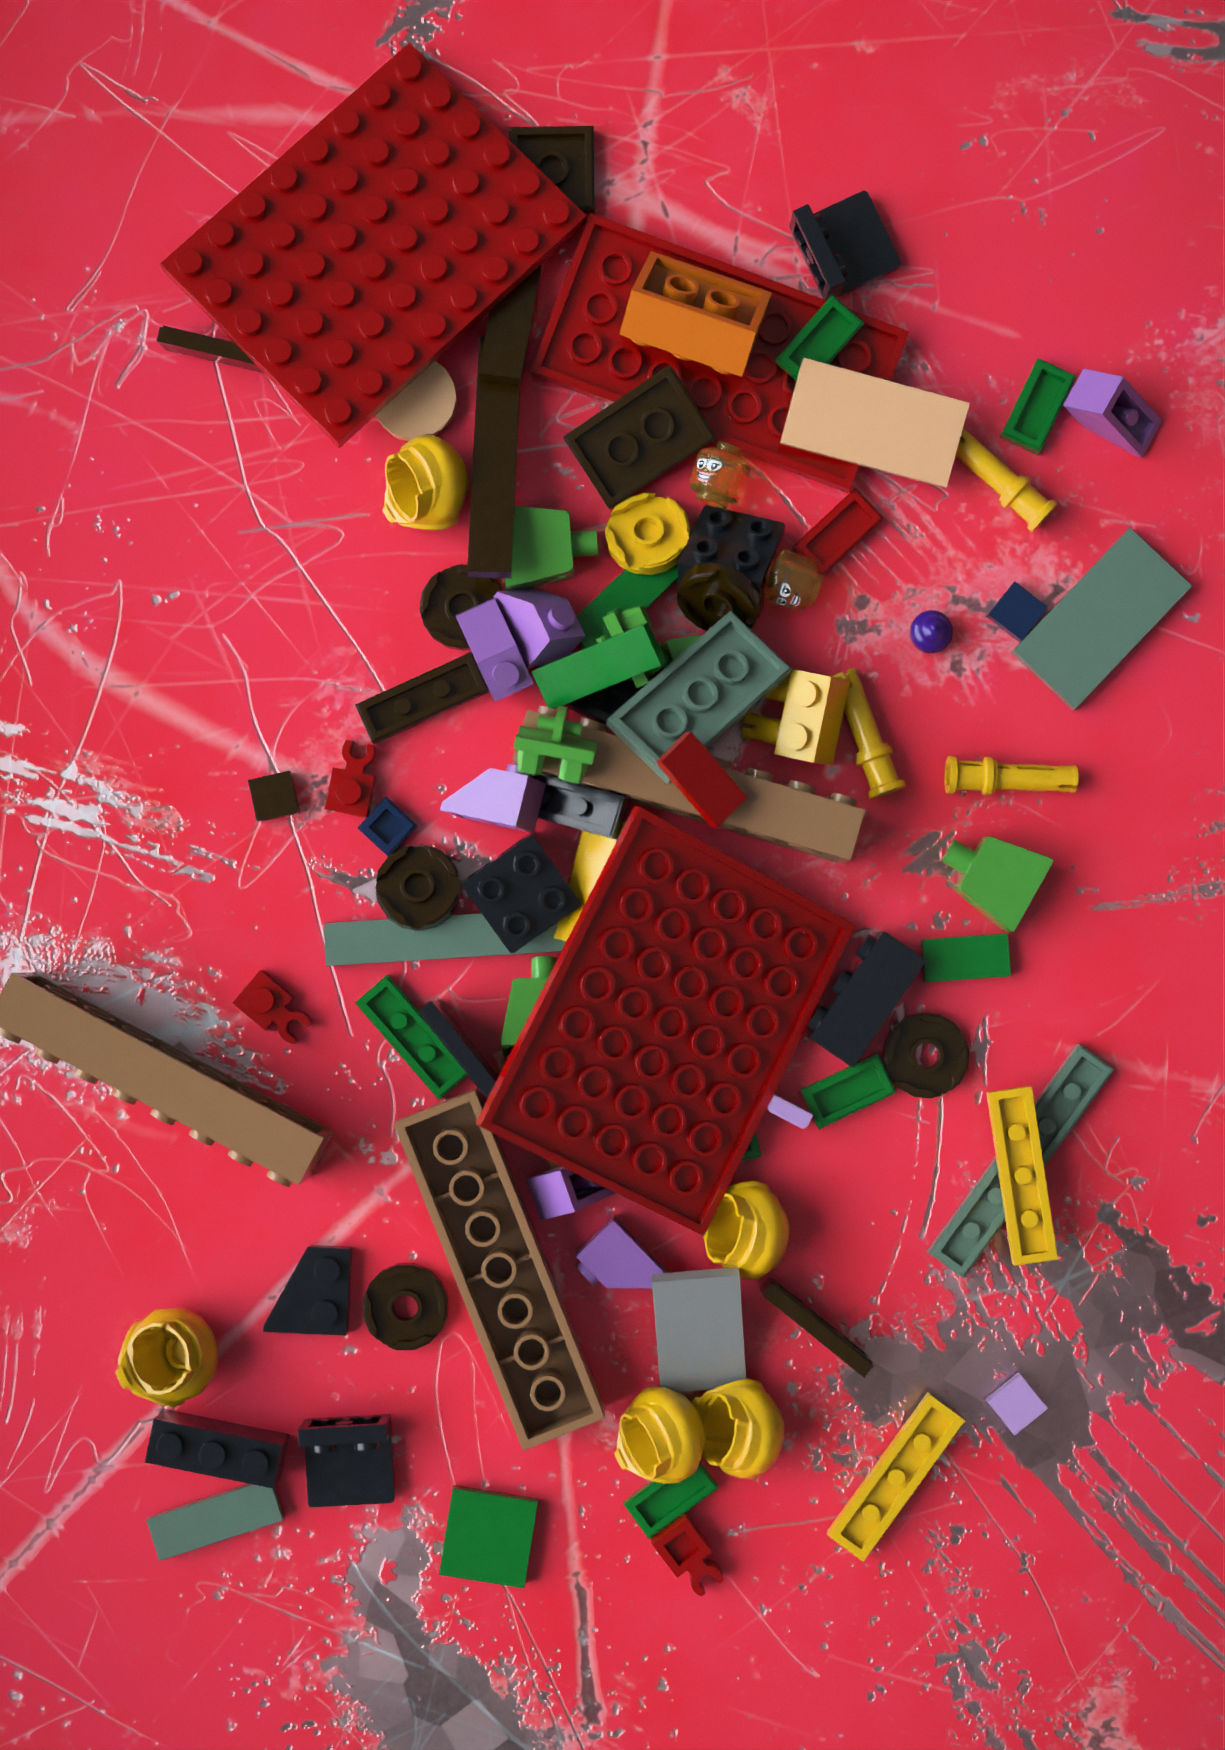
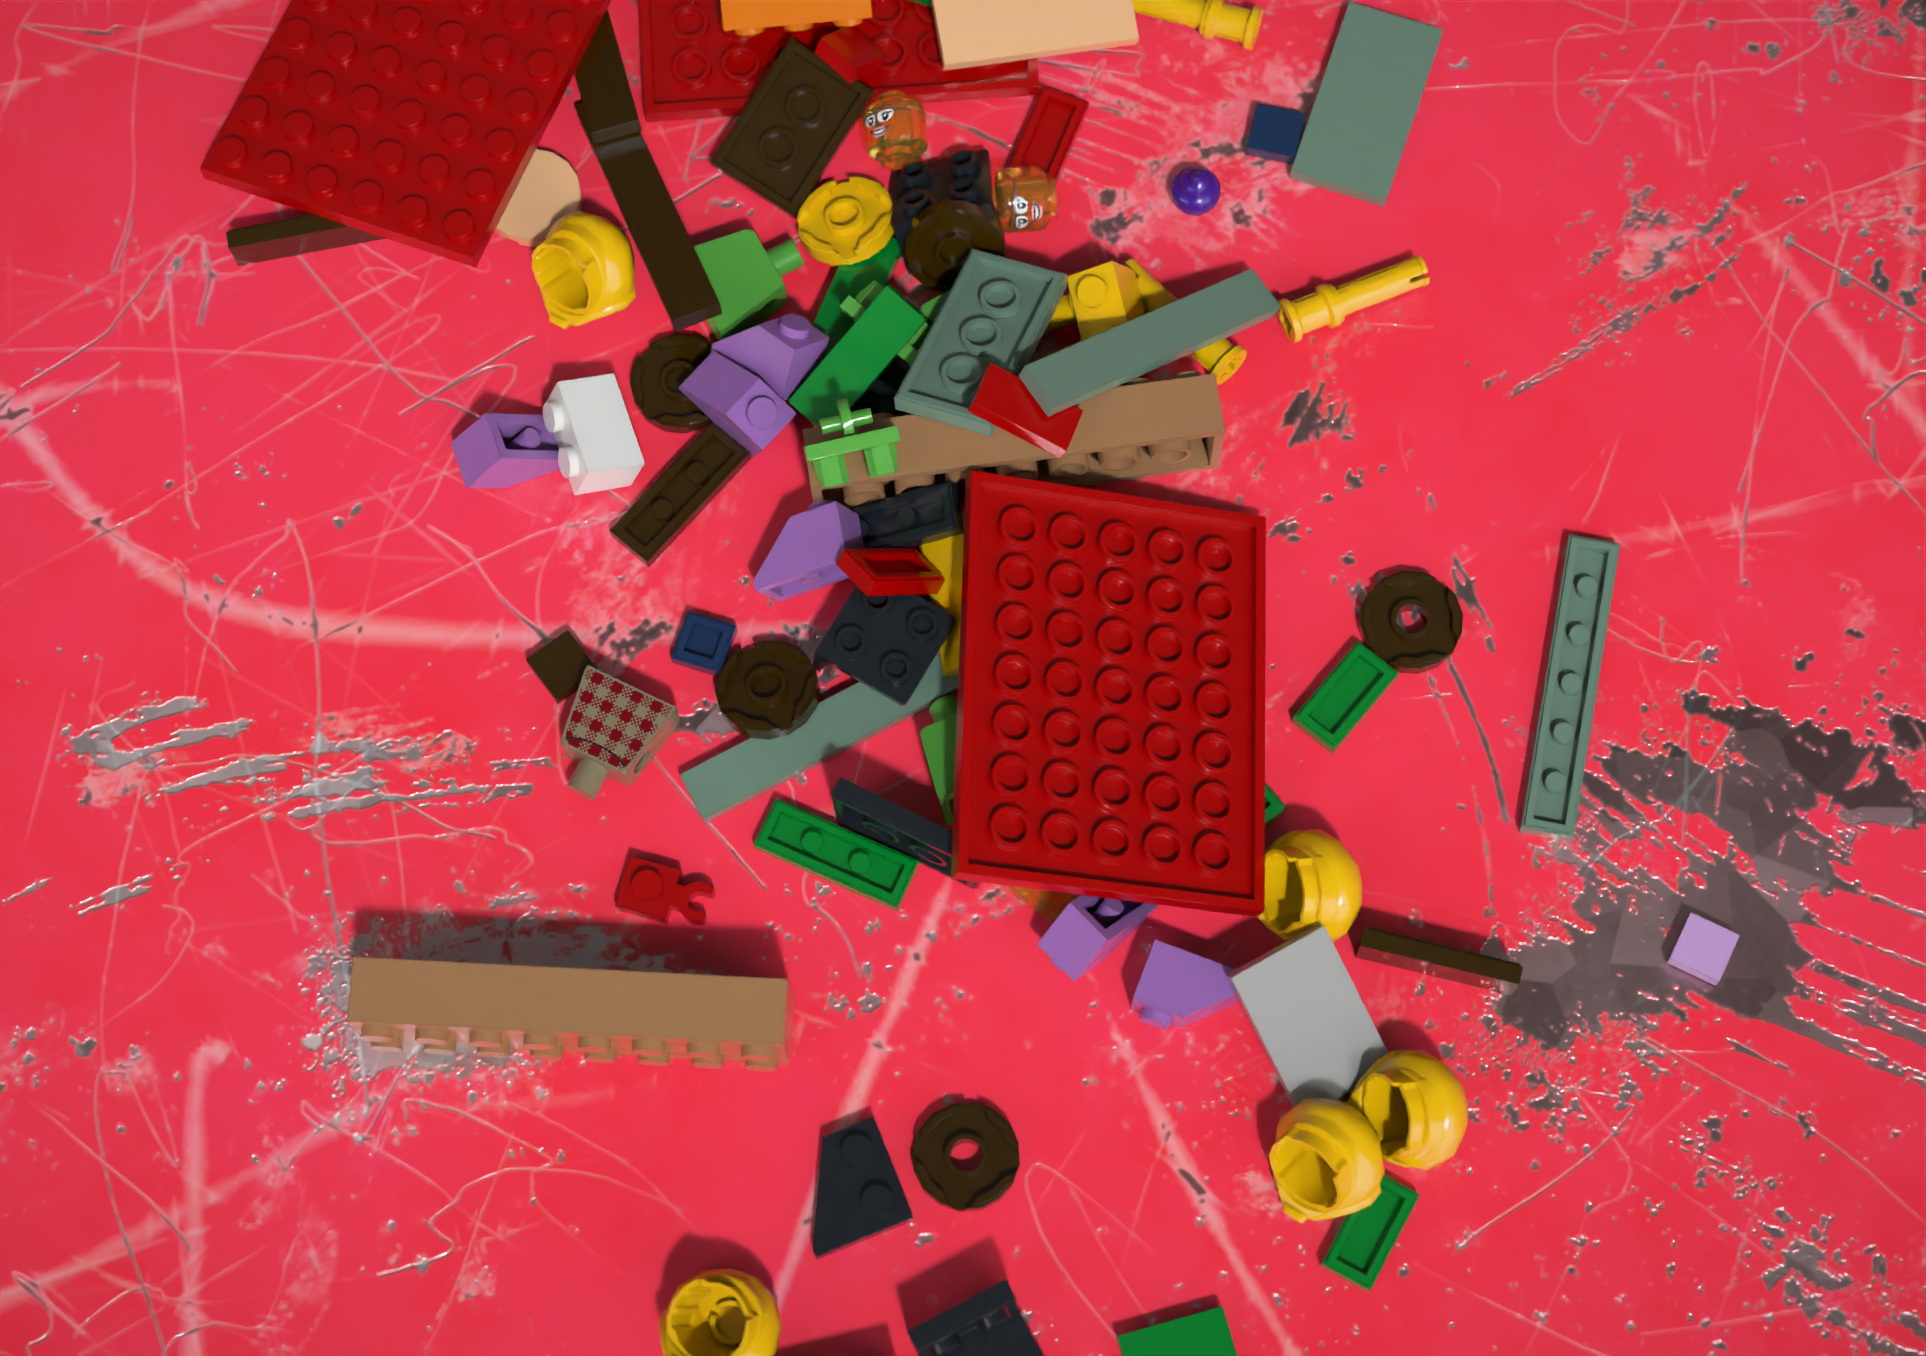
camera: 25 degrees left, 15 degrees down
red plate [324,739,376,818] -> none
medium nougat brick [394,1088,605,1451] -> none
red plate [651,1513,724,1597] -> none
lavender tile [767,1094,813,1129] -> none
black brick [806,931,927,1068] -> none
yellow plate [827,1392,965,1562] -> none
green tile [920,934,1011,982] -> none
bright green torso [941,836,1054,932] -> none
yellow plate [986,1086,1058,1266] -> none
none -> medium lavender slope [451,413,560,488]
none -> white brick [543,373,645,495]
none -> dark tan torso [560,665,681,801]
none -> red tile [814,26,886,83]
none -> red tile [836,548,945,596]
none -> sand green tile [1019,268,1281,417]

